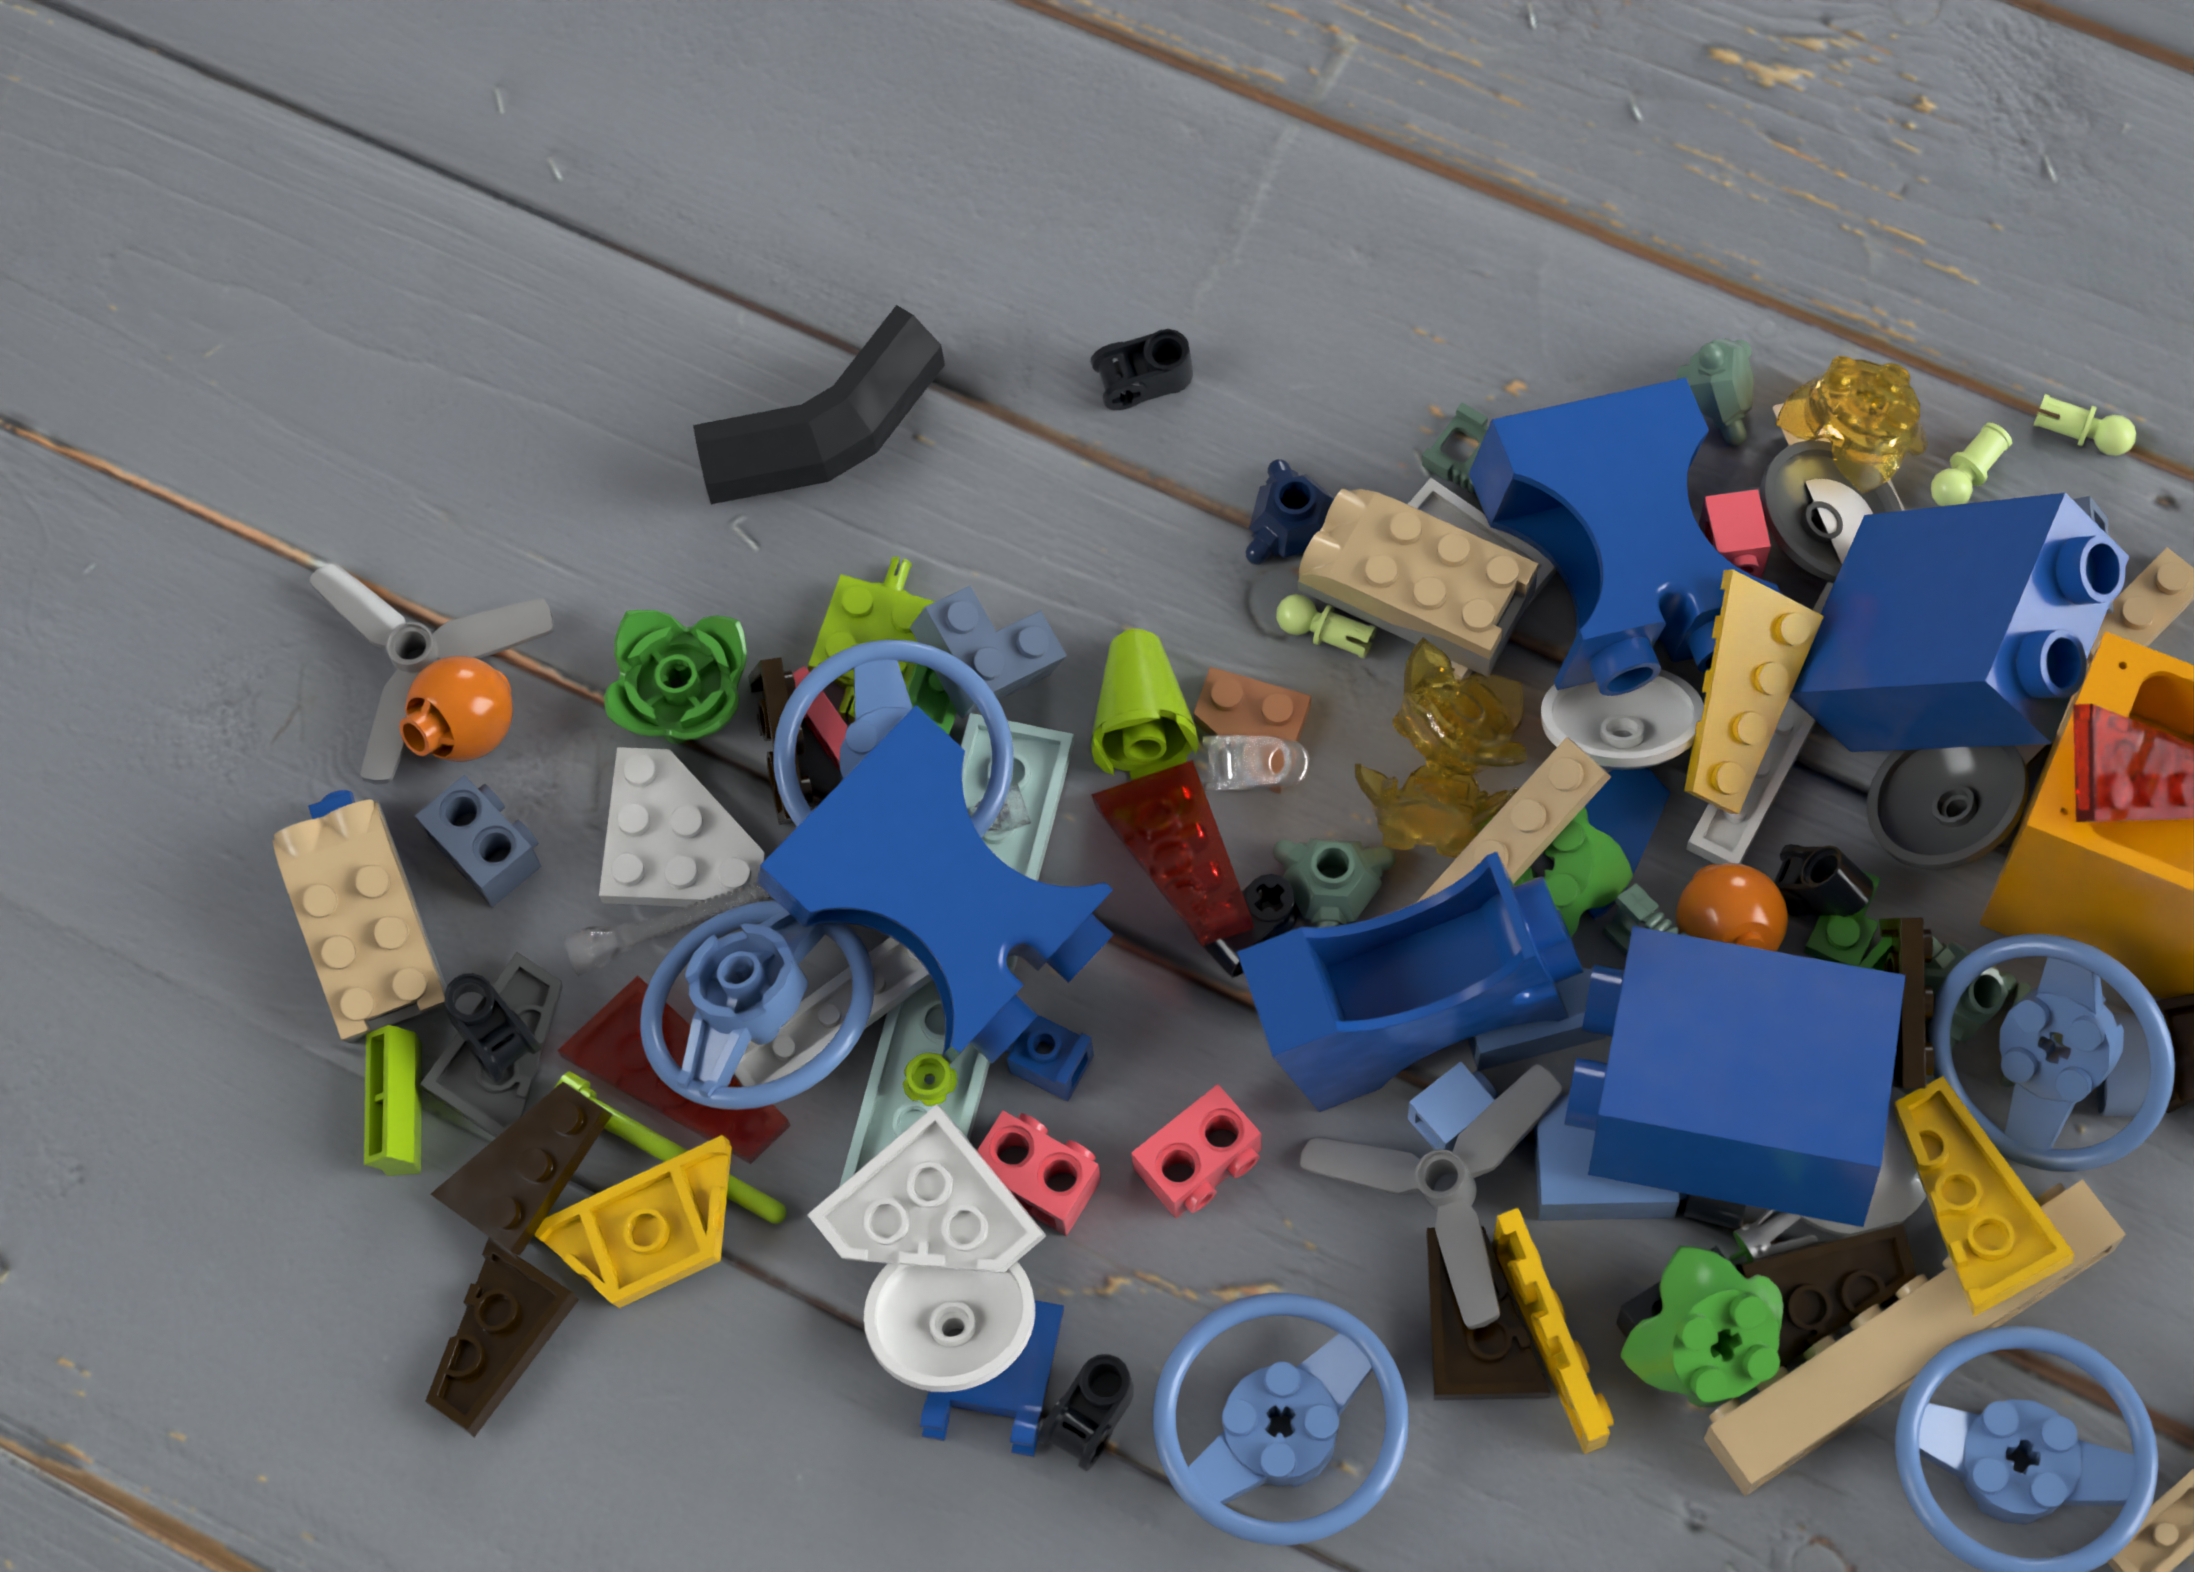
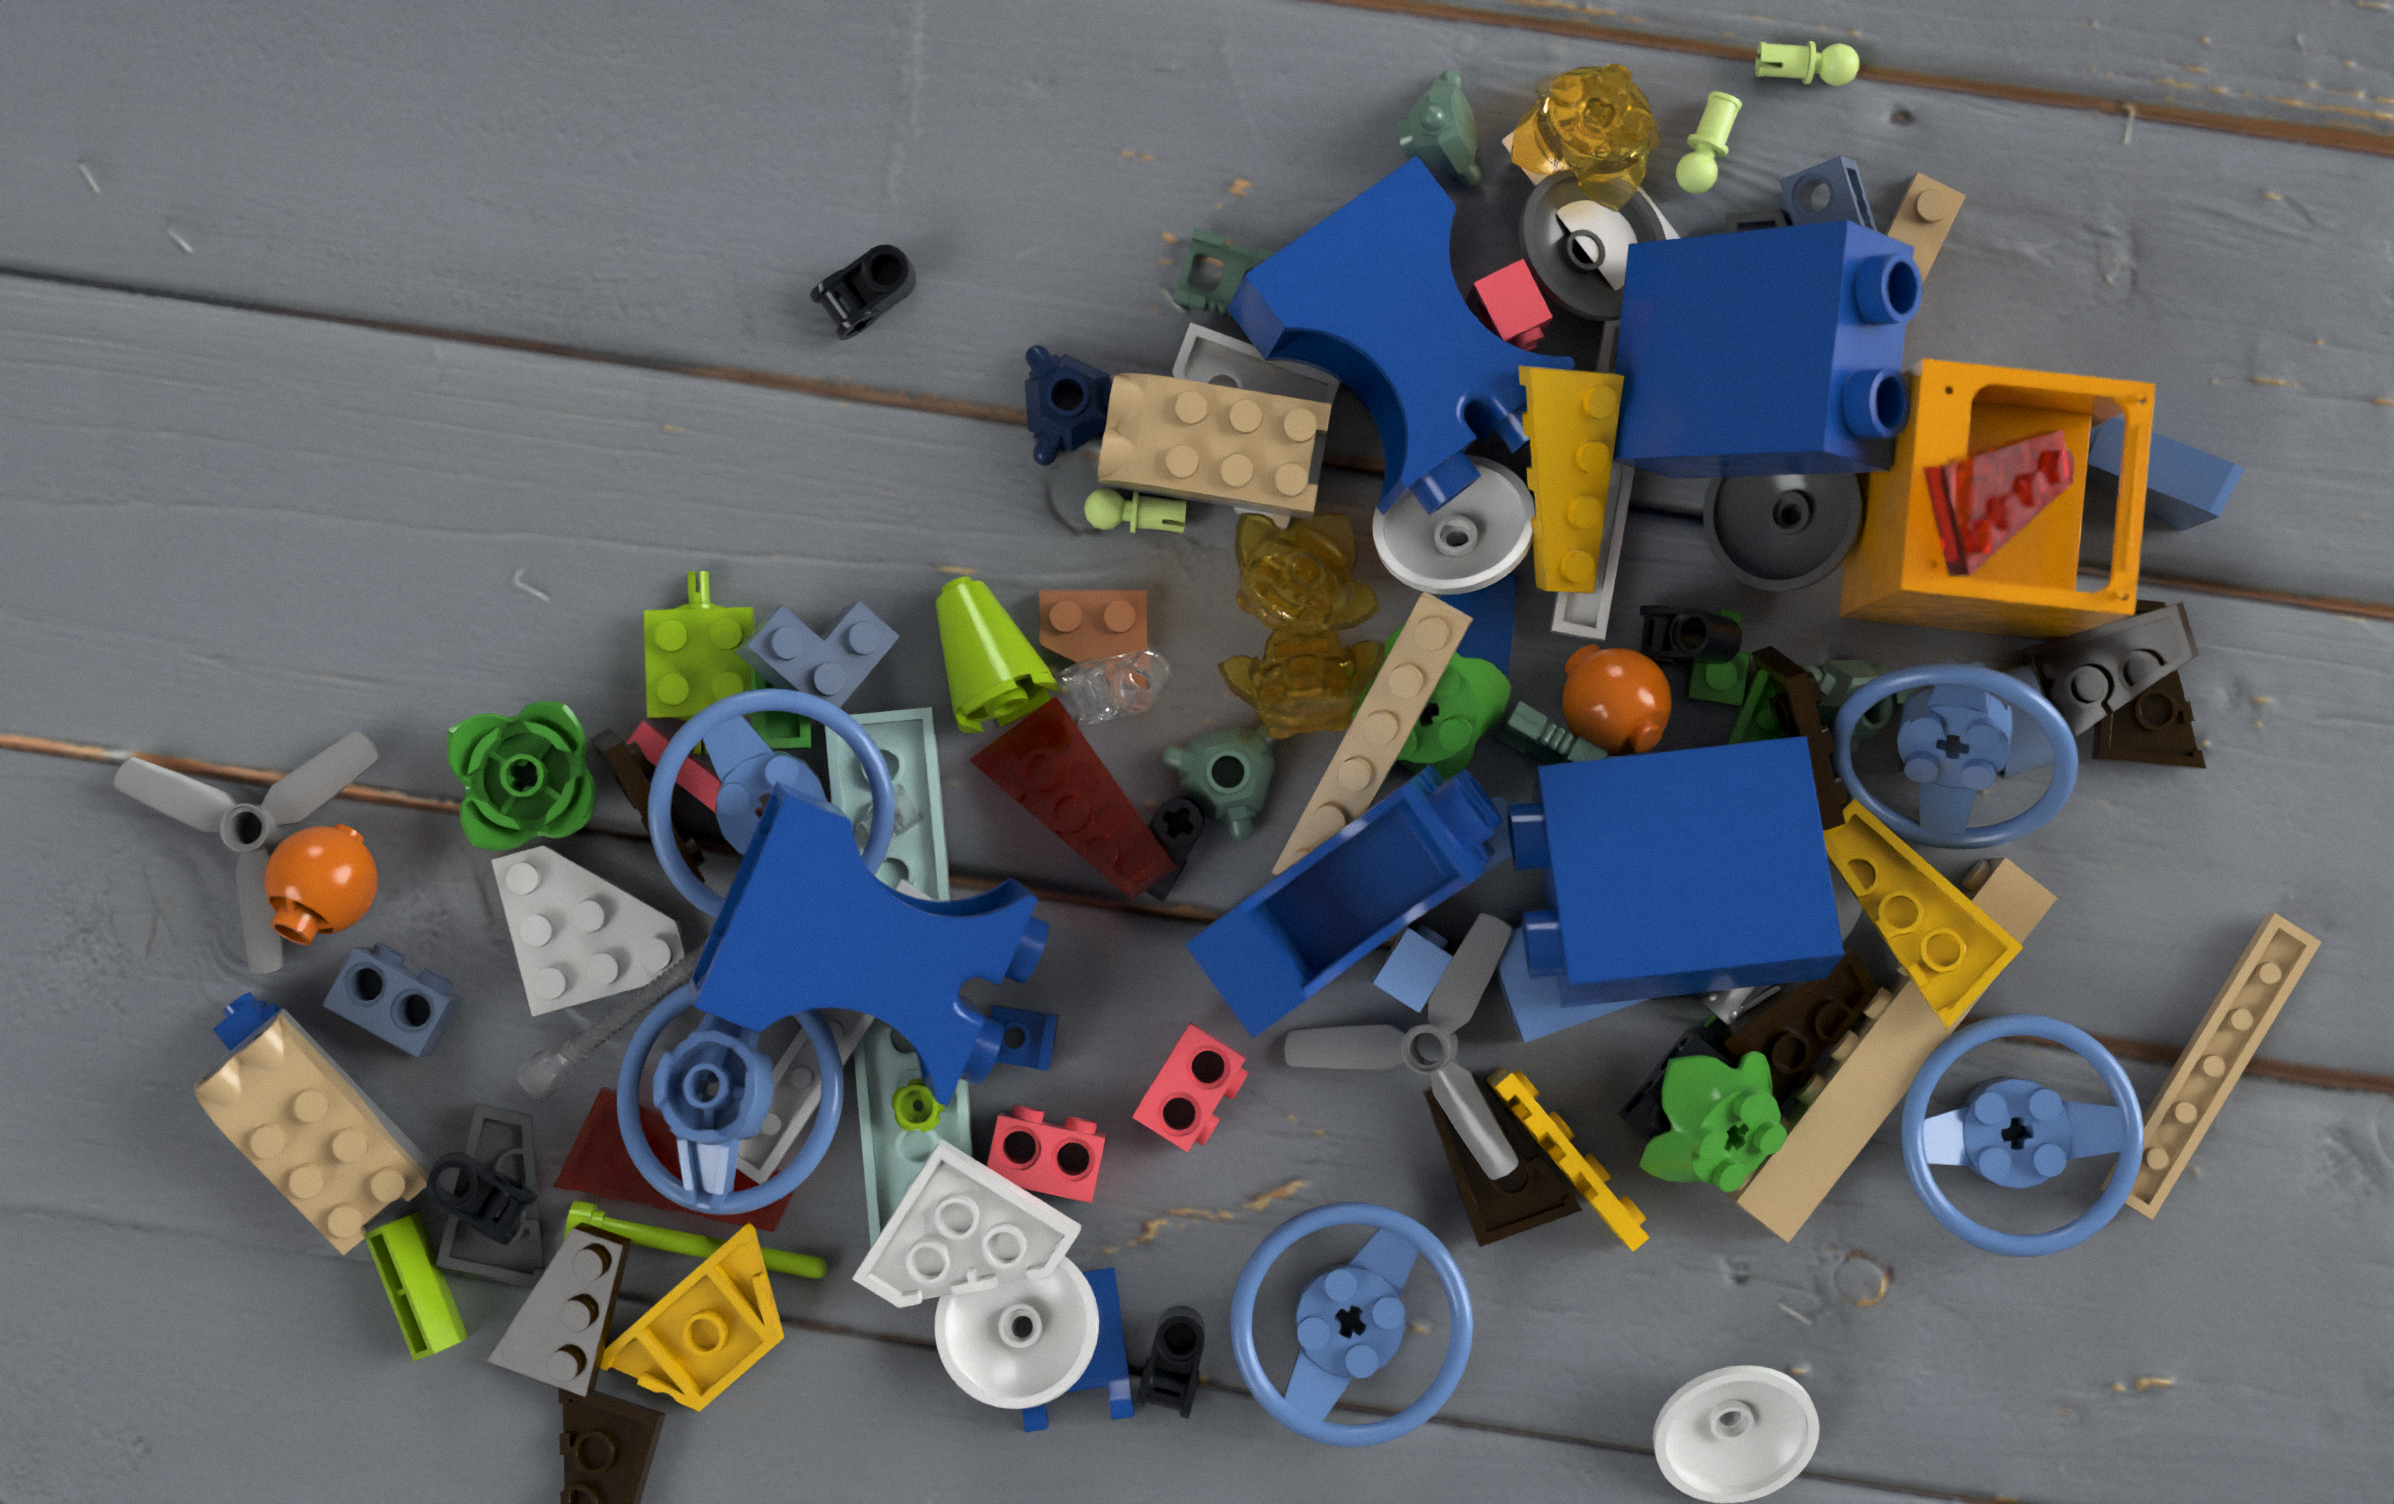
camera: 25 degrees left, 20 degrees up
black piece [693,305,945,504] -> none

